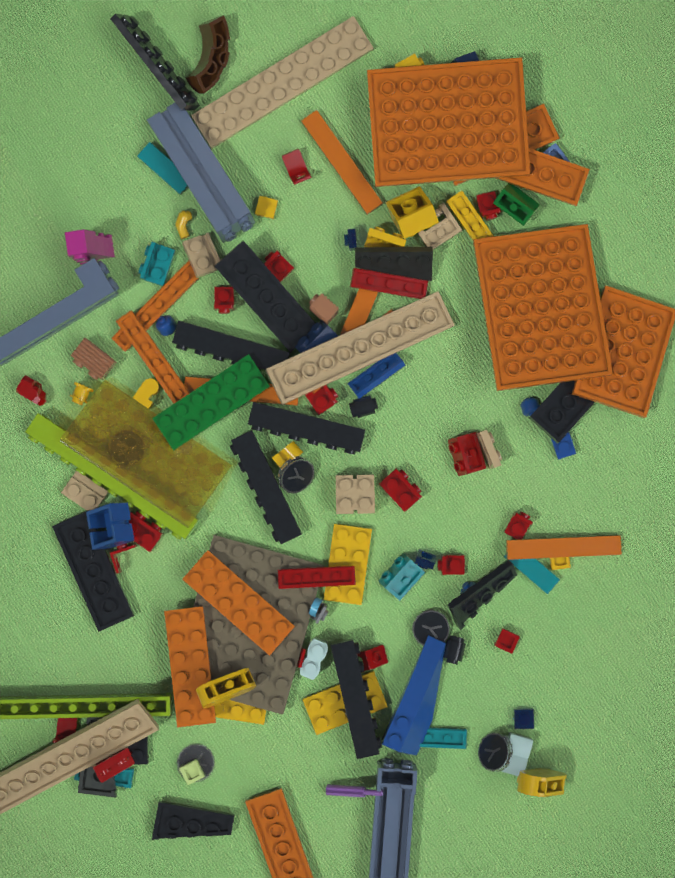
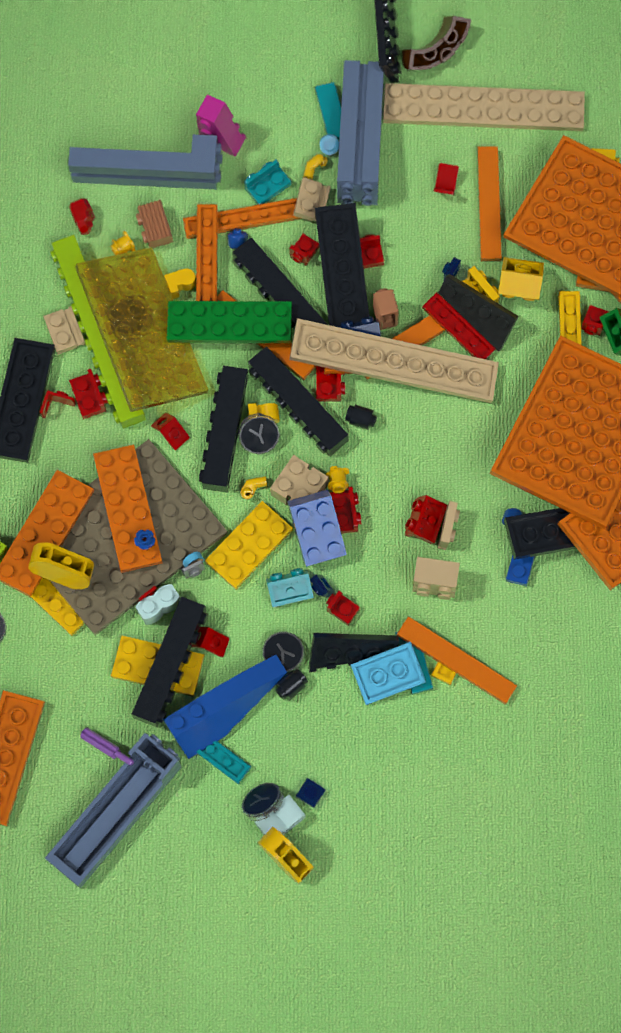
camera: 40 degrees right, 15 degrees down
blue piece [86,503,134,550] -> none
yellow tile [255,196,278,220] -> none
red tile [278,566,356,589] -> none
blue plate [347,353,405,399] -> none
tan plate [418,202,462,250] -> none
red plate [494,628,520,654] -> none
red bracket [504,511,533,540] -> none
none -> blue plate [134,530,155,550]
none -> red bracket [151,413,190,450]
none -> yellow arm [240,476,267,499]
none -> brick [287,490,347,567]
none -> medium azure tile [319,134,339,155]
none -> yellow brick [325,466,349,493]
none -> medium azure tile [351,642,426,705]
none -> tan piece [413,557,460,600]

